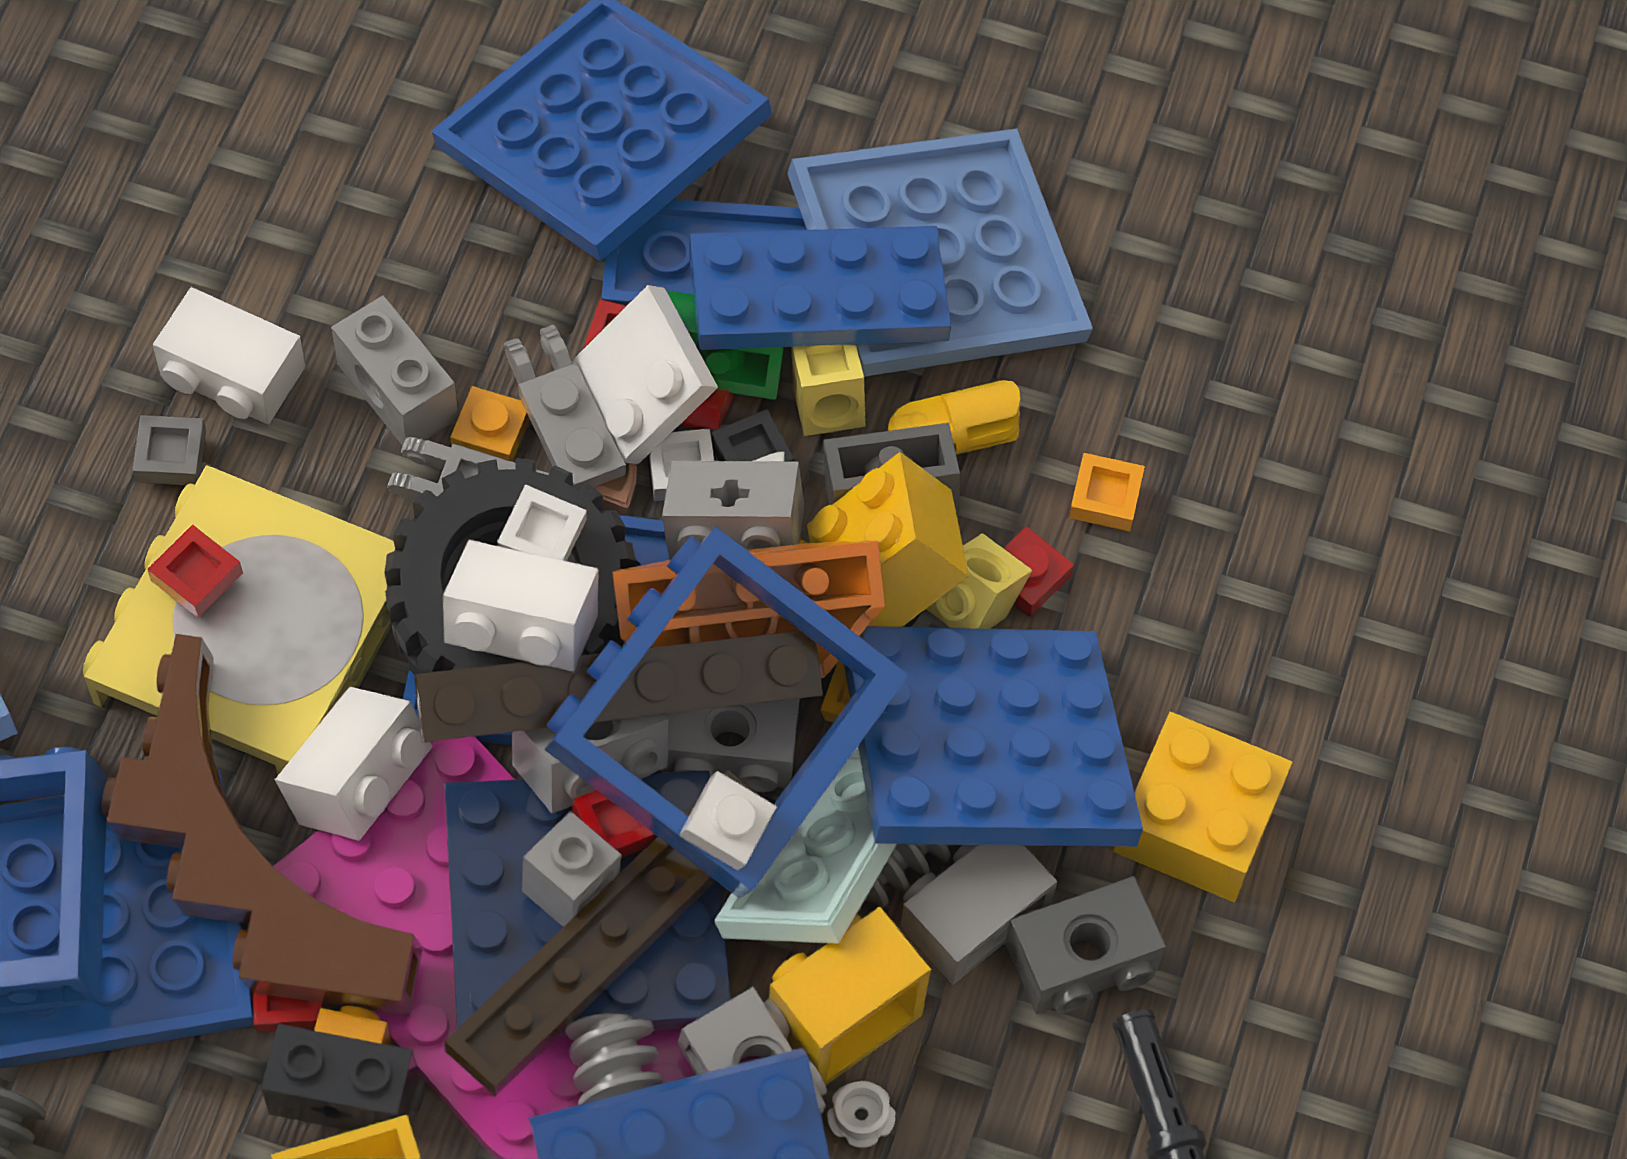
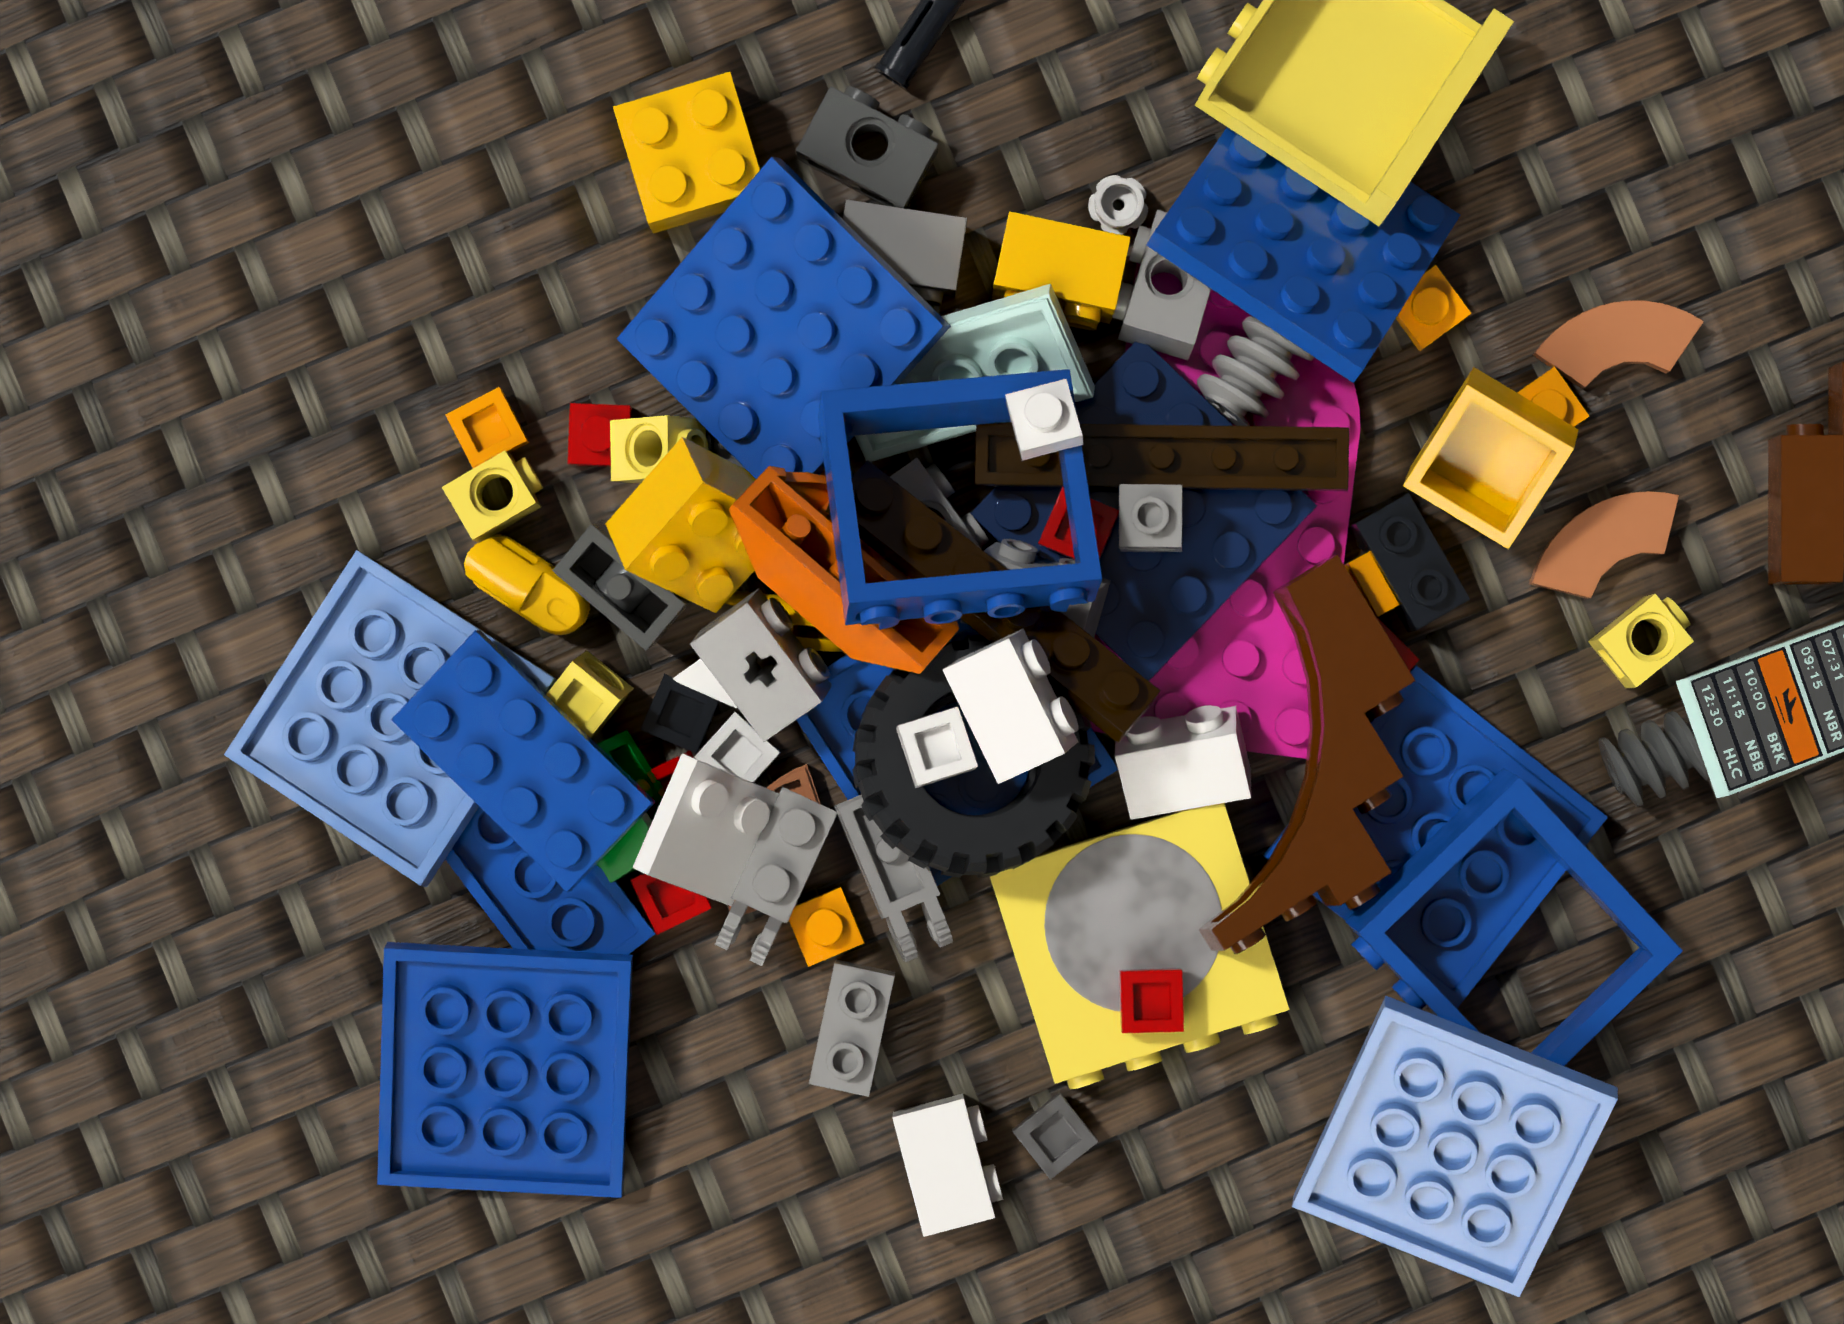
camera: 125 degrees left, 25 degrees up
none -> light yellow brick [442,450,543,543]

